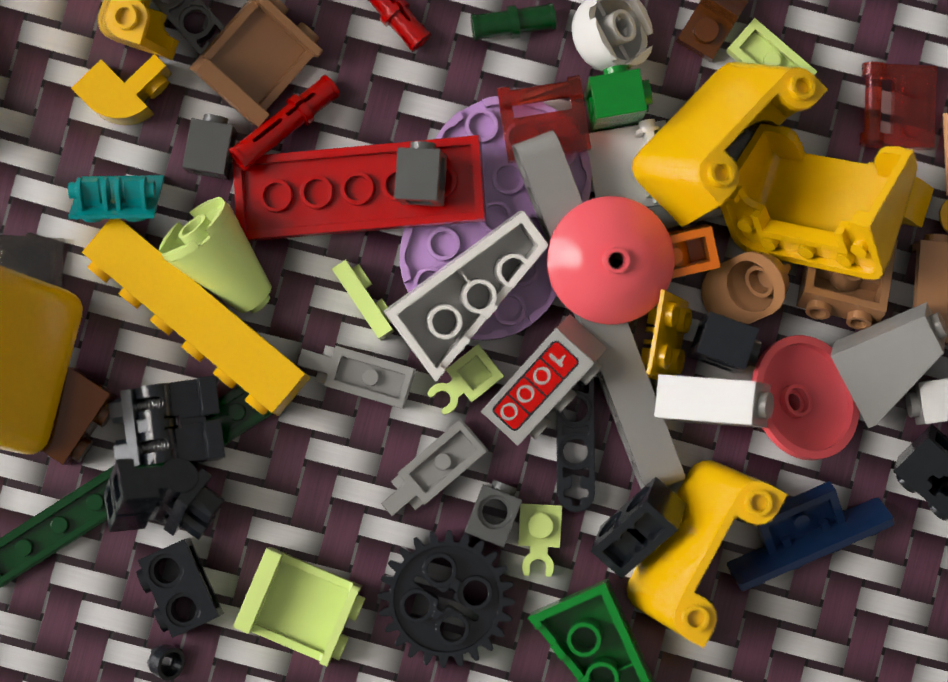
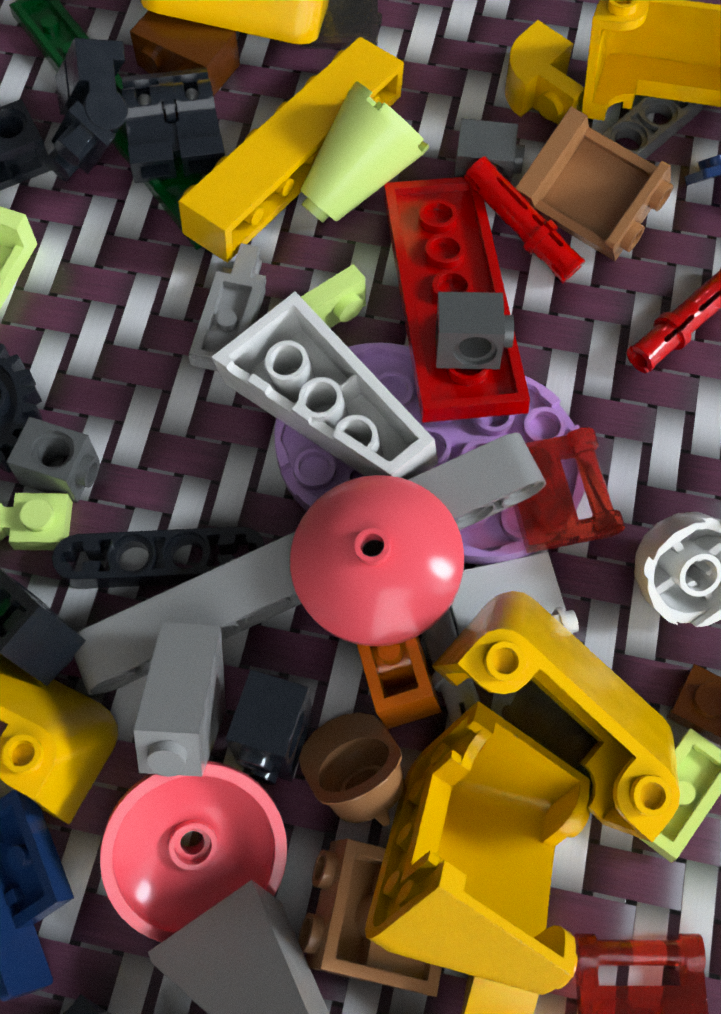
camera: 90 degrees right, 20 degrees down
teal hinge [68,175,164,222] -> none
light grey hinge [381,419,488,516] -> none
yellowish green plate [427,344,504,415] -> none
dark green pin [470,3,556,41] -> none
light grey brick [481,314,608,446] -> none
green brick [584,65,653,133] -> none
yellow hinge [641,289,692,380] -> none

